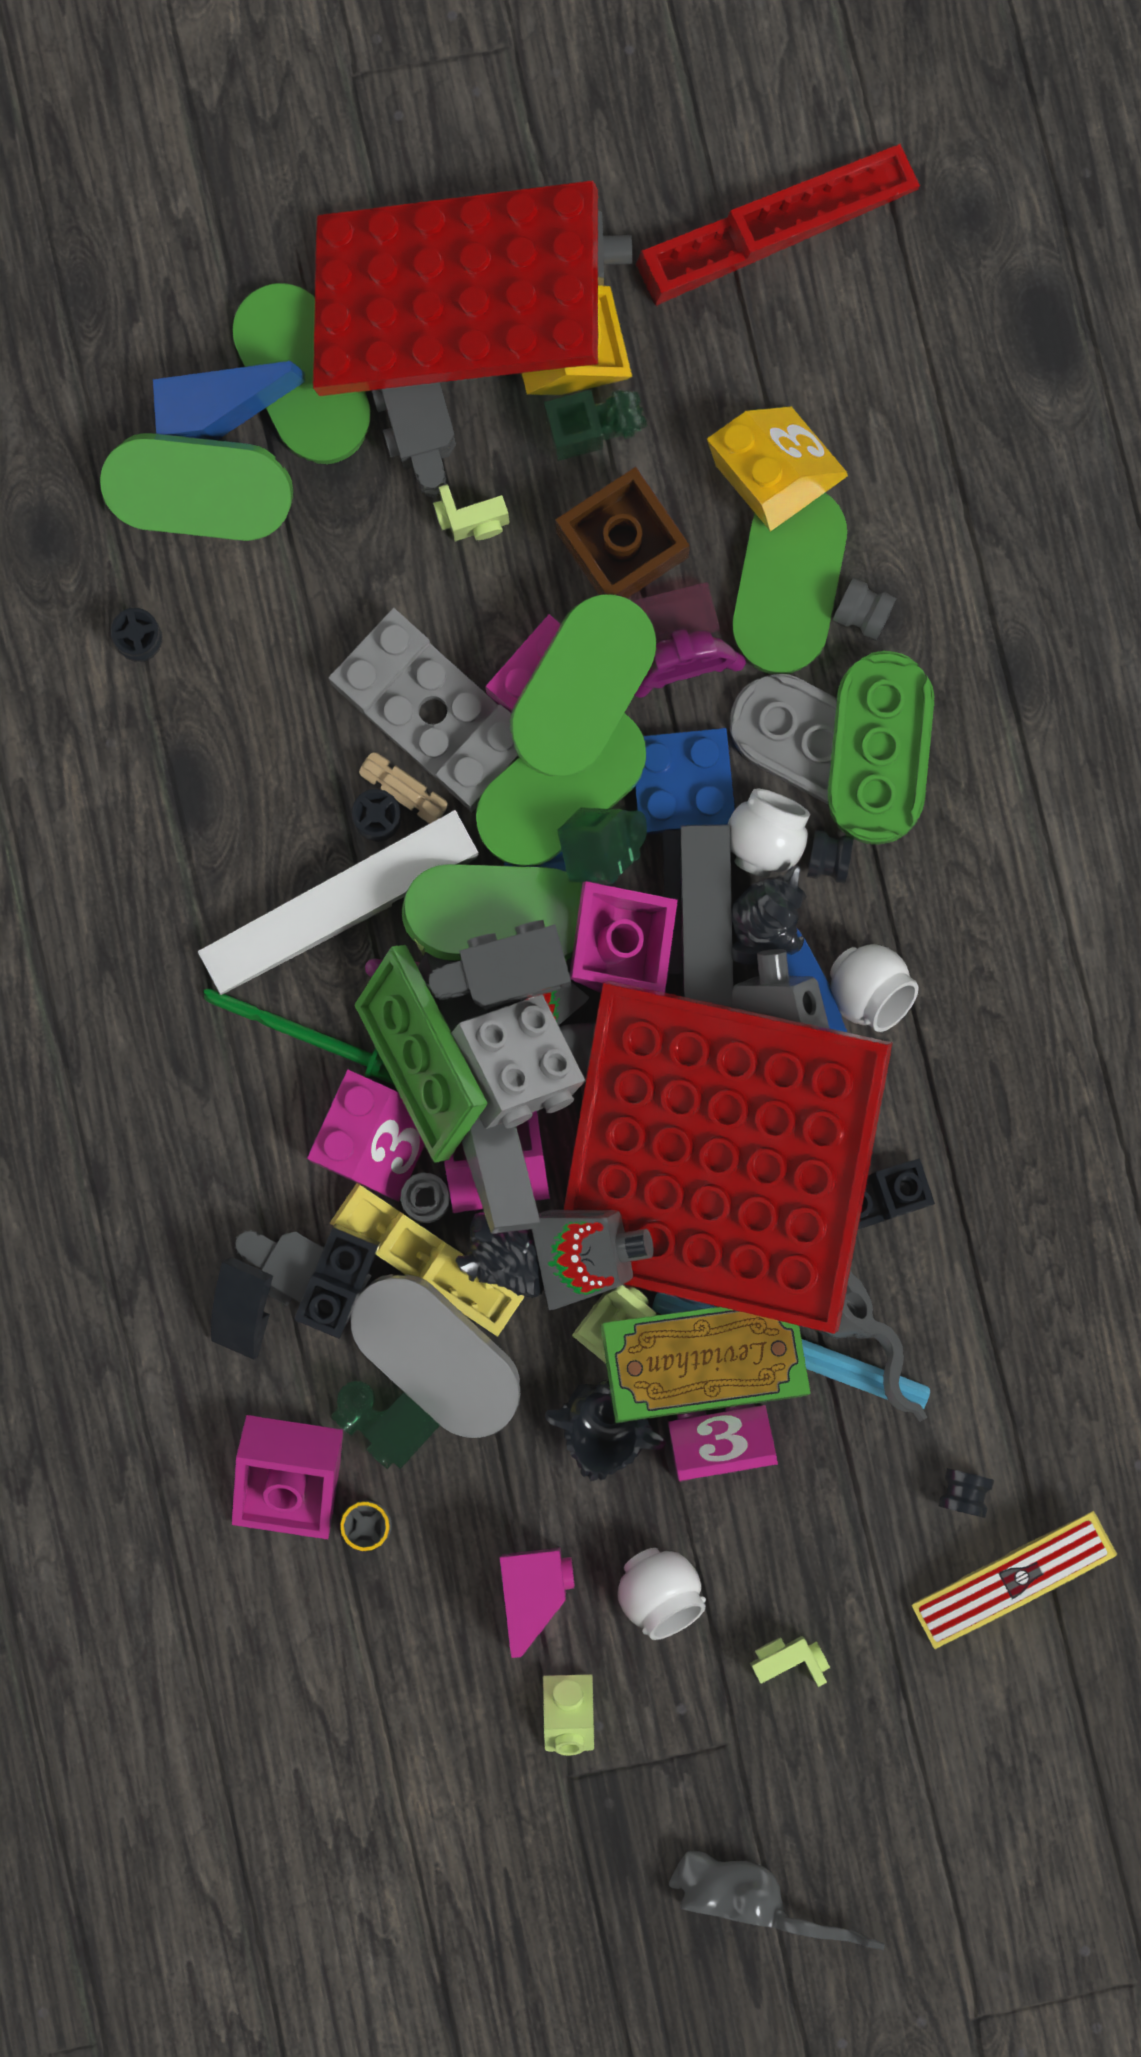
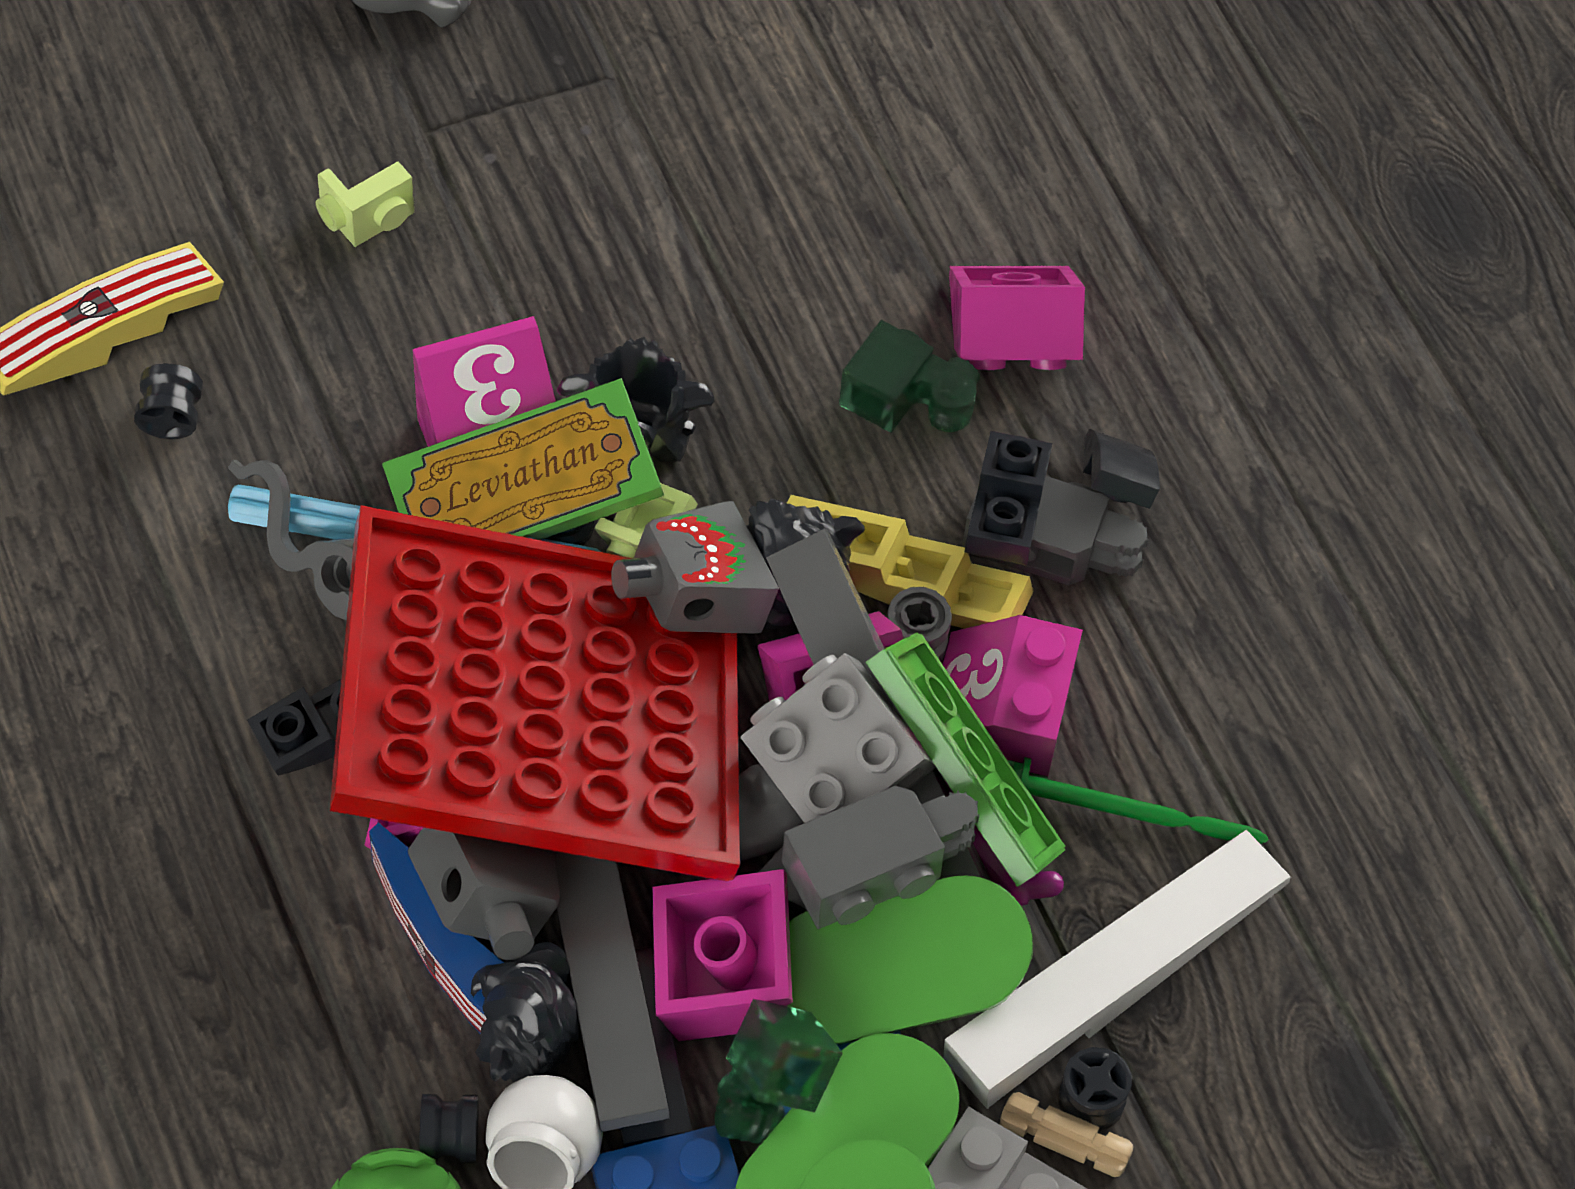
camera: 160 degrees right, 25 degrees down
dark grey wheel [340,1501,392,1551] -> none
light grey tile [351,1274,521,1438] -> none
dark pink slope [500,1548,575,1658] -> none
yellowish green bracket [543,1675,594,1756] -> none
white piece [618,1548,706,1640] -> none
white piece [830,944,919,1032] -> none

